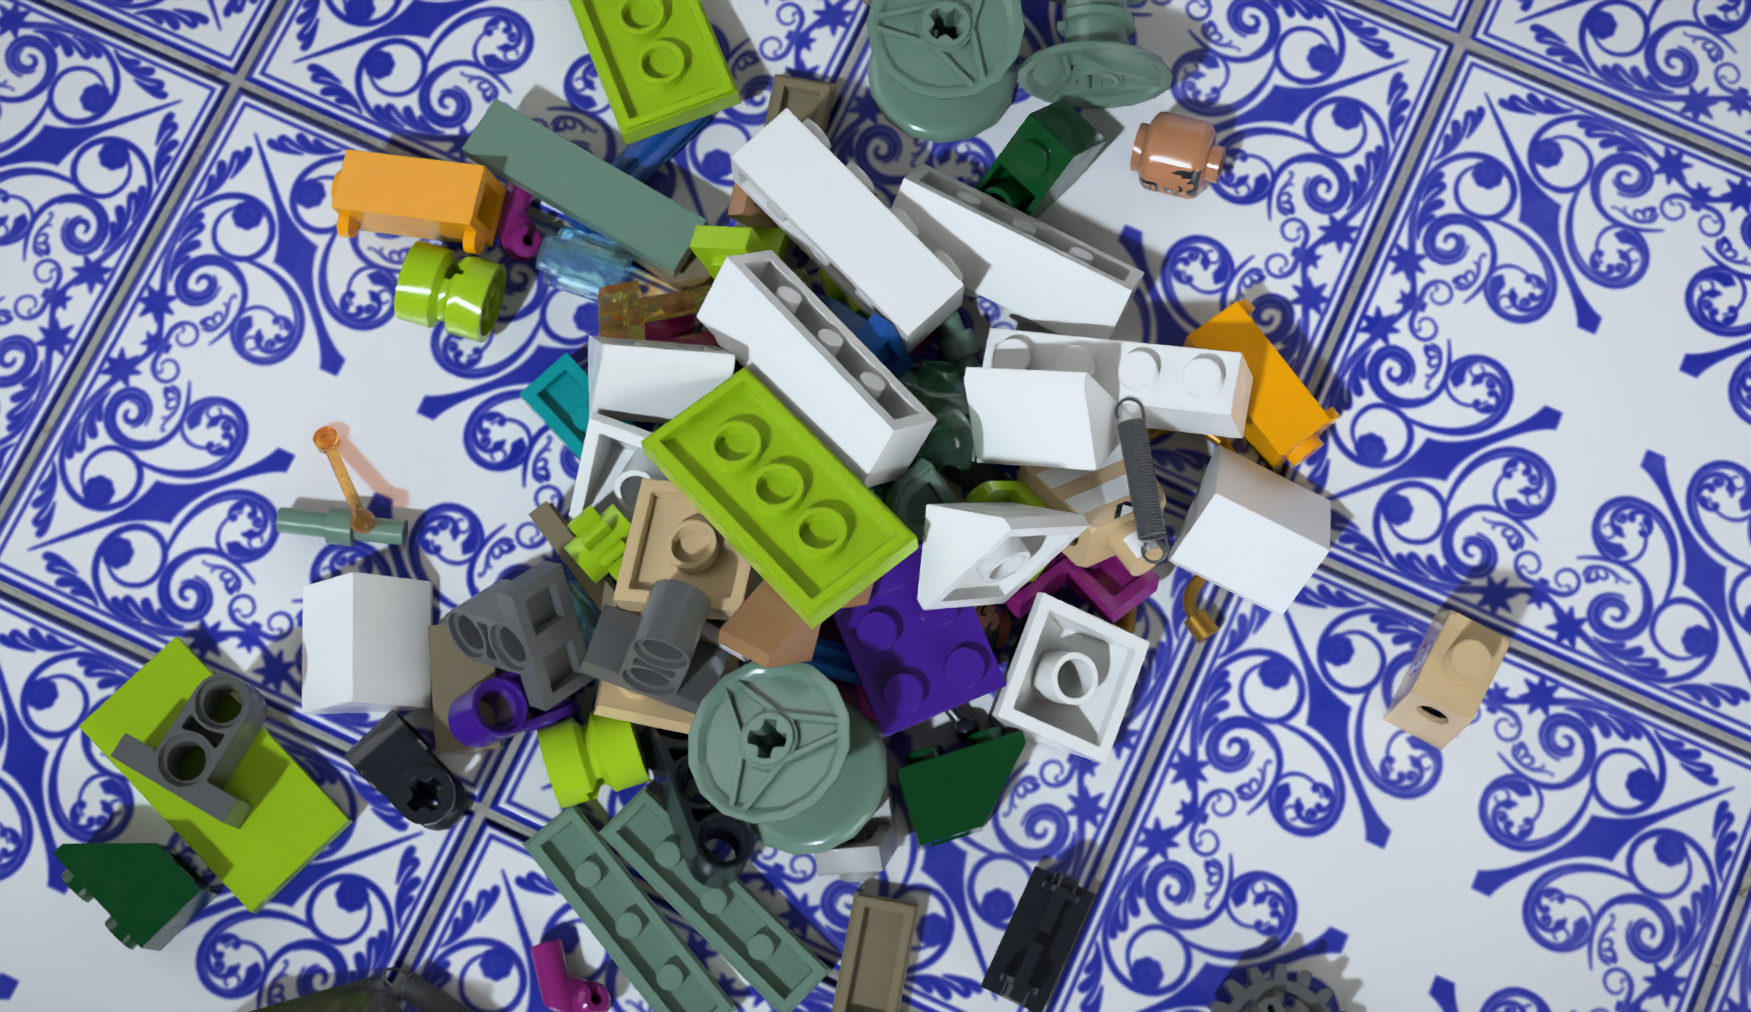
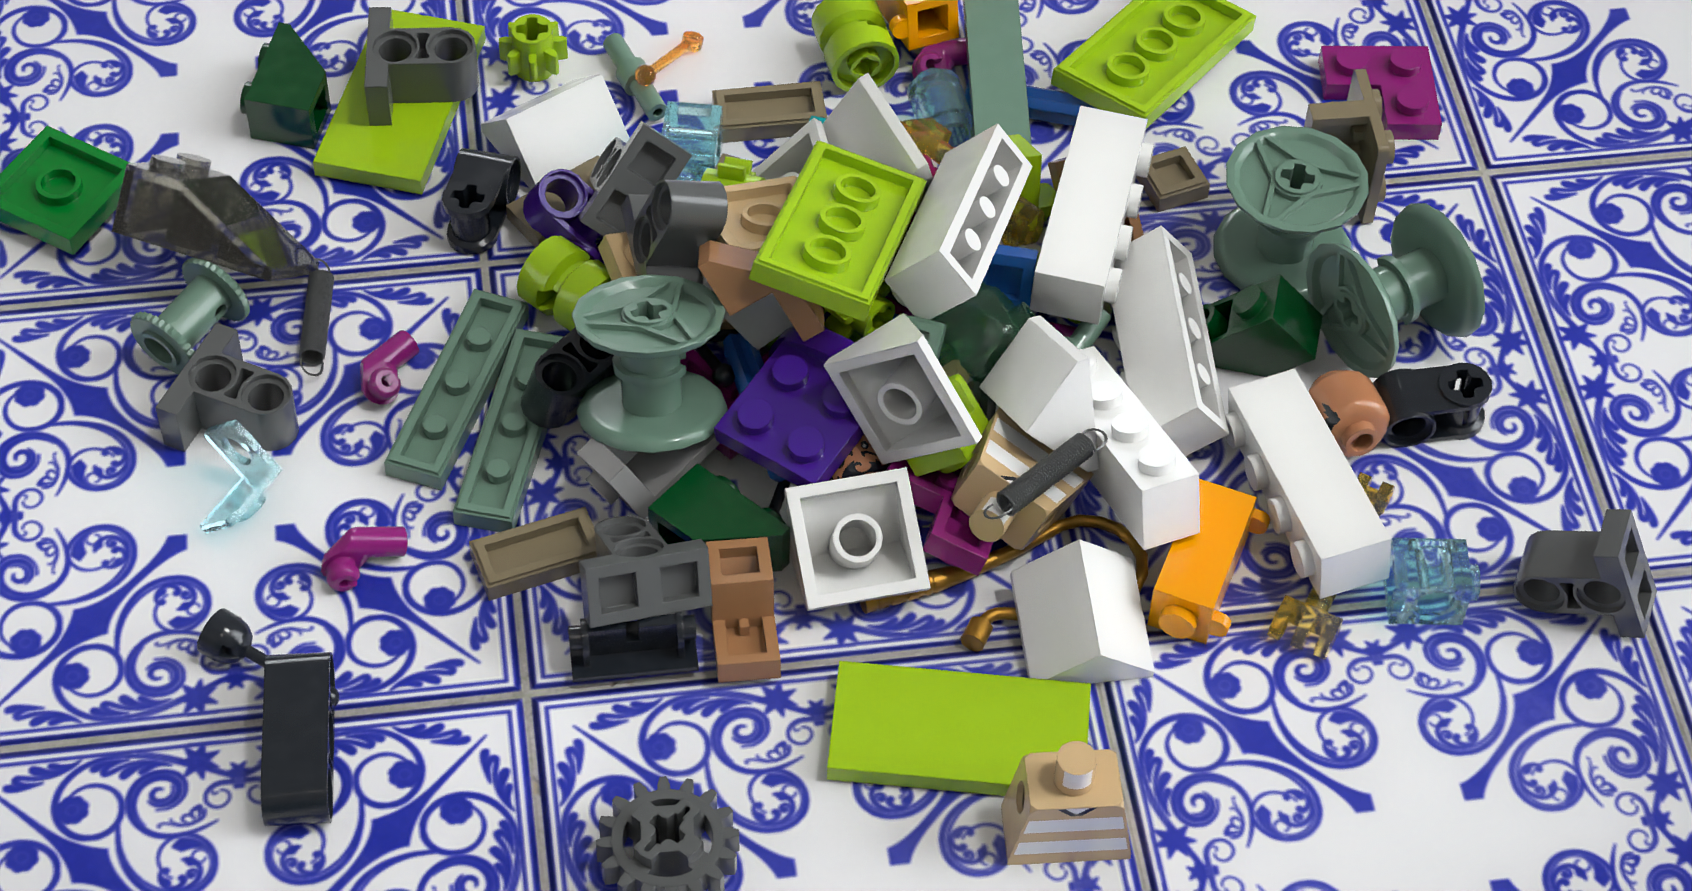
camera: 55 degrees right, 25 degrees down
none -> lime gear [499,14,568,82]
none -> dark grey tile [579,516,713,628]
none -> clear light blue brick [661,101,723,181]
none -> medium nougat slope [706,537,781,683]
none -> dark tan tile [712,81,827,143]
none -> lime tile [827,661,1091,796]
none -> white brick [1225,369,1391,599]
none -> clear yellow hinge [1267,472,1395,660]
none -> black piece [1373,363,1492,447]
none -> clear light blue brick [1383,538,1480,625]
none -> dark grey tile [1513,509,1657,638]

